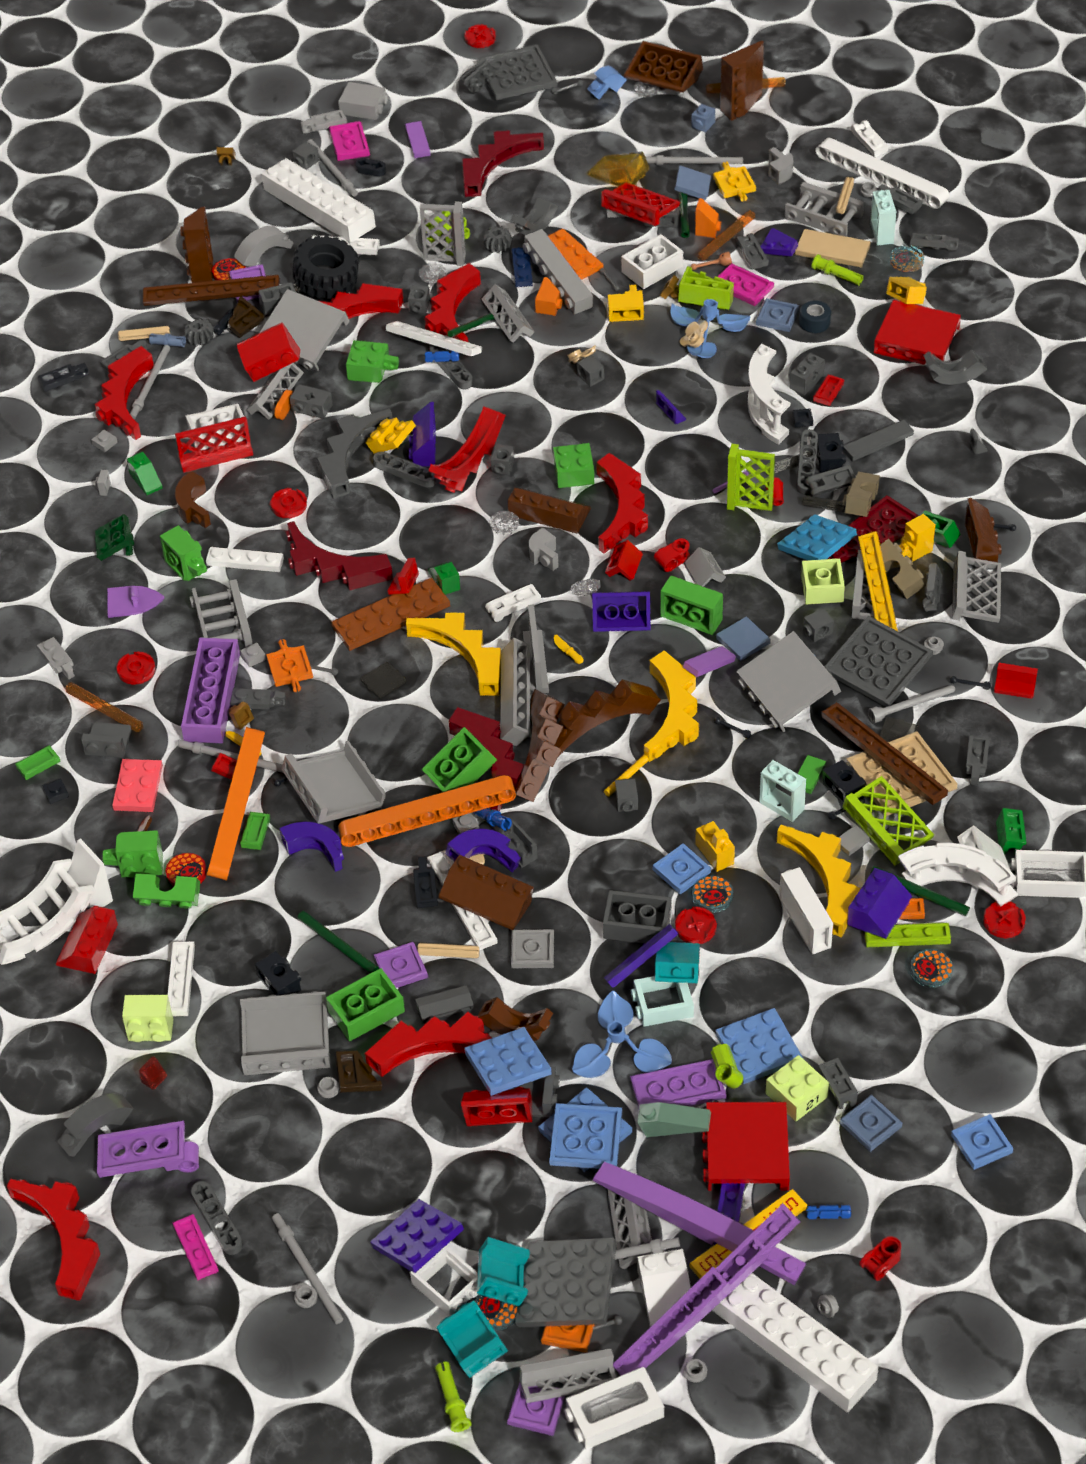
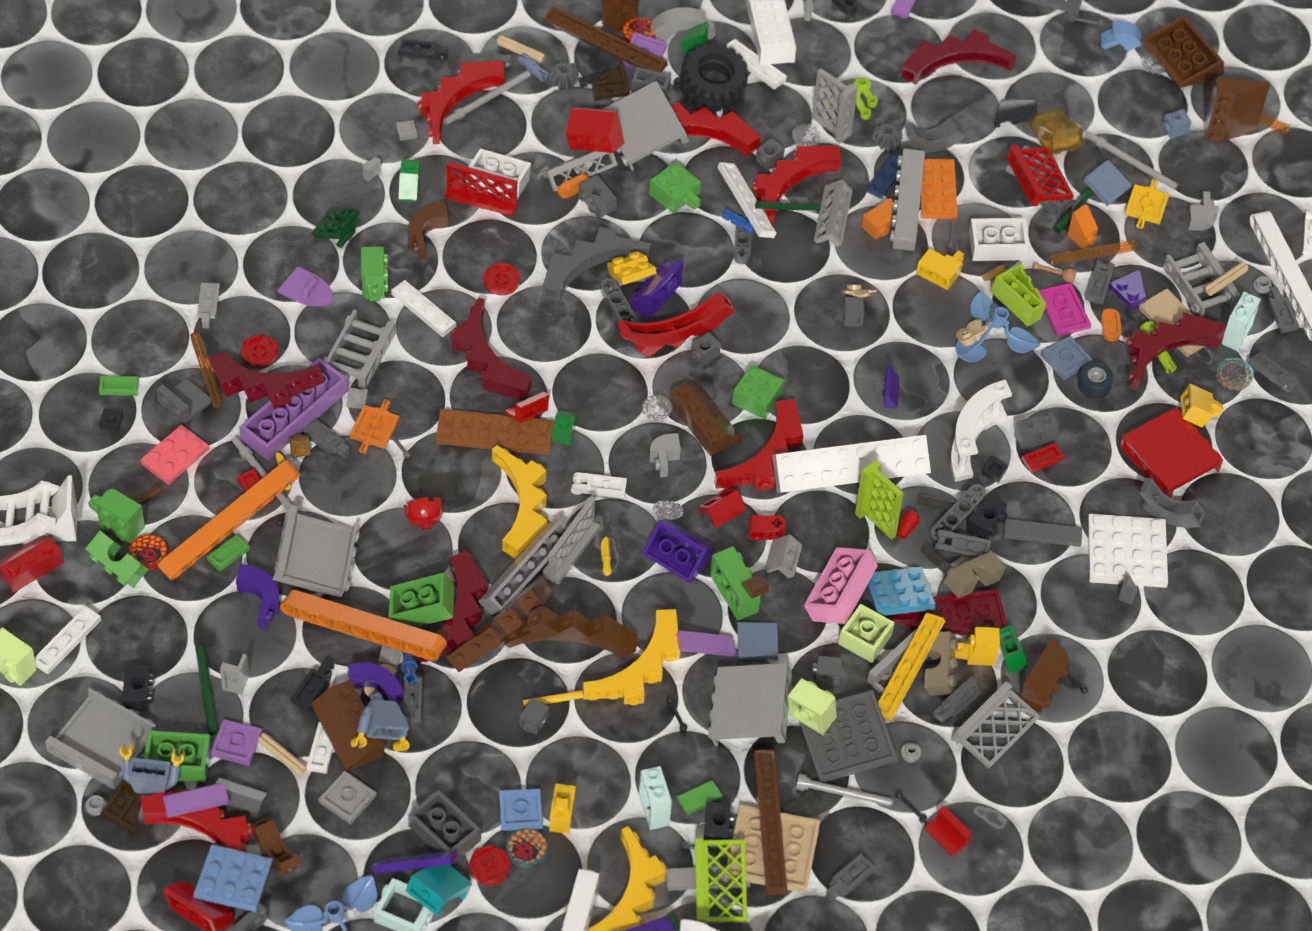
camera: 30 degrees right, 5 degrees up
none -> sand blue torso [120,743,185,795]
none -> medium lavender tile [163,783,229,818]
none -> dark red arch [208,351,325,409]
none -> light grey panel [220,654,249,695]
none -> sand blue torso [351,693,409,752]
none -> red cylinder [403,497,443,530]
none -> green slope [680,22,709,55]
none -> reddish brown slope [741,575,769,599]
none -> white brick [772,435,931,493]
none -> yellowish green brick [788,678,836,735]
none -> bright pink brick [804,547,878,624]
none -> black slope [994,100,1038,128]
none -> white plate [1088,514,1168,588]
none -> orange tile [1101,308,1121,342]
none -> dark red arch [1126,312,1225,390]

